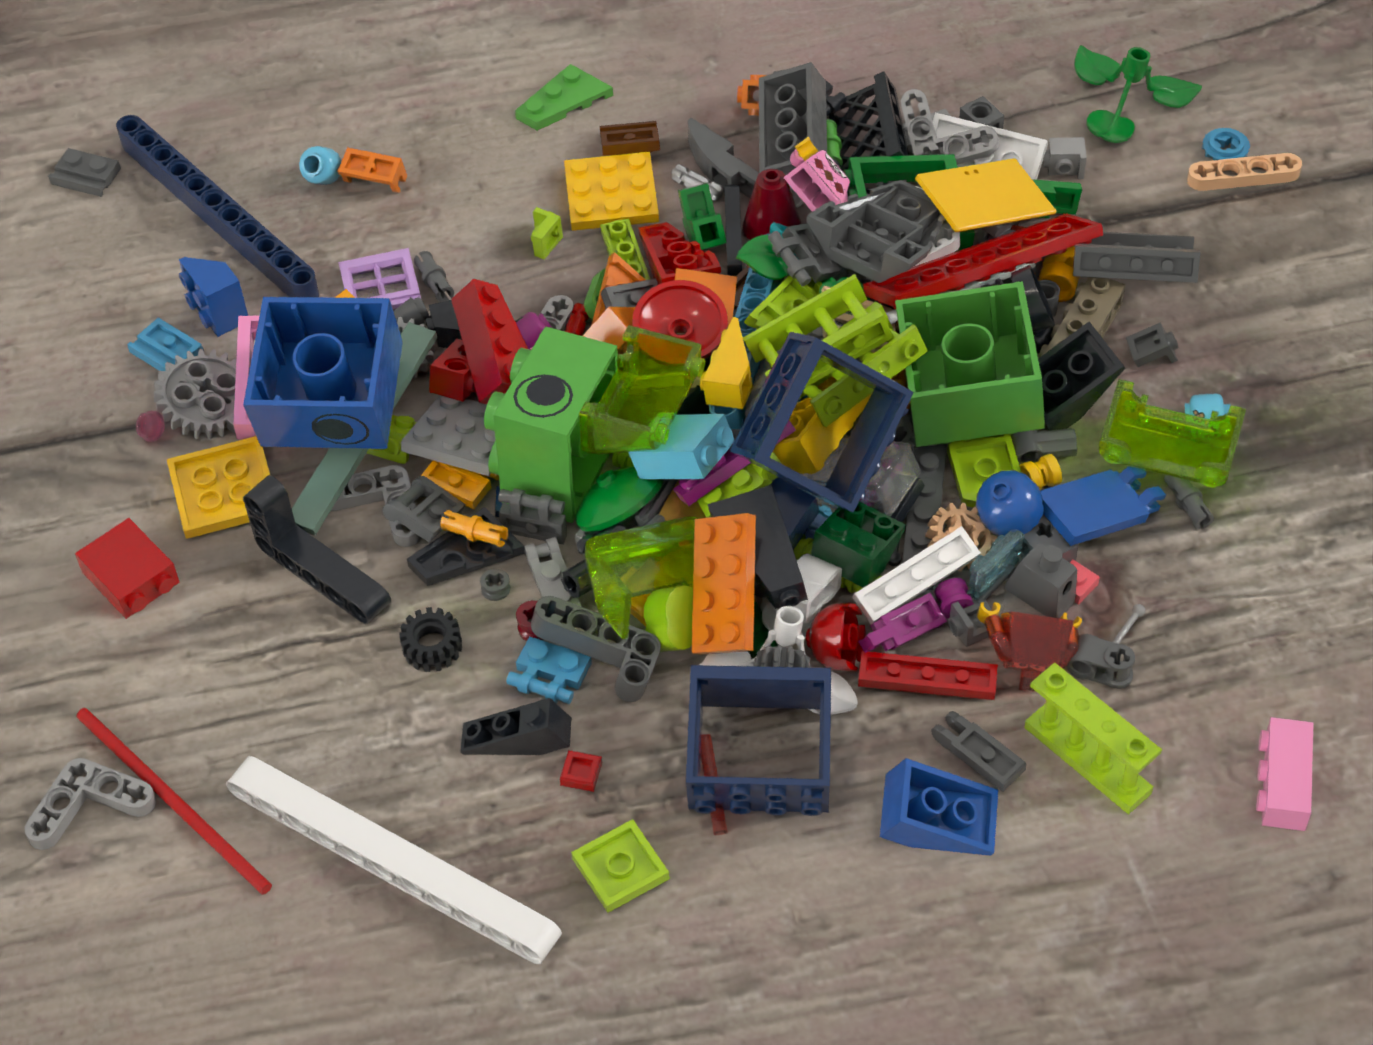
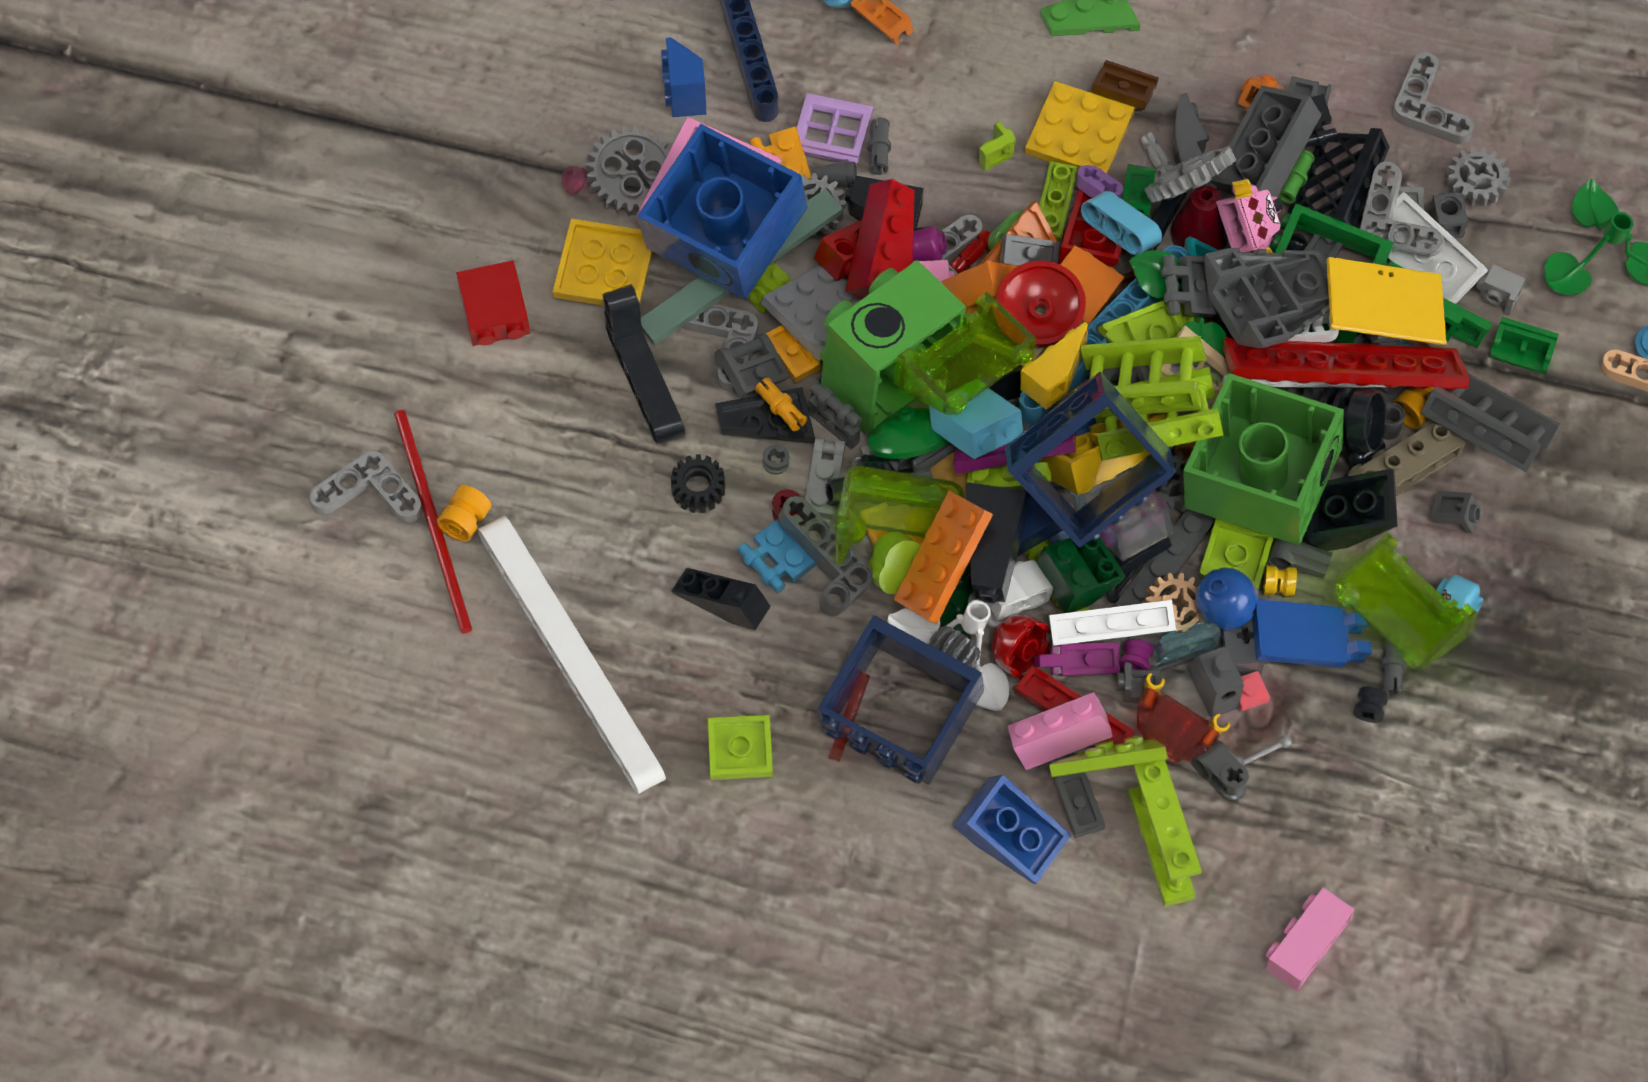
camera: 25 degrees right, 10 degrees up
dark azure plate [127,318,204,371] -> none
red tile [559,750,603,792] -> none
none -> light orange wheel [437,485,492,542]
none -> bright pink brick [1008,692,1113,770]
none -> lime wing [1049,736,1168,777]
none -> medium lavender beam [1076,165,1124,199]
none -> medium azure beam [1081,191,1162,255]
none -> light grey gear [1145,146,1236,203]
none -> black wheel [1353,686,1389,723]
none -> light grey beam [1392,52,1474,144]
none -> light grey gear [1446,147,1511,206]
none -> green hinge [1489,317,1559,375]

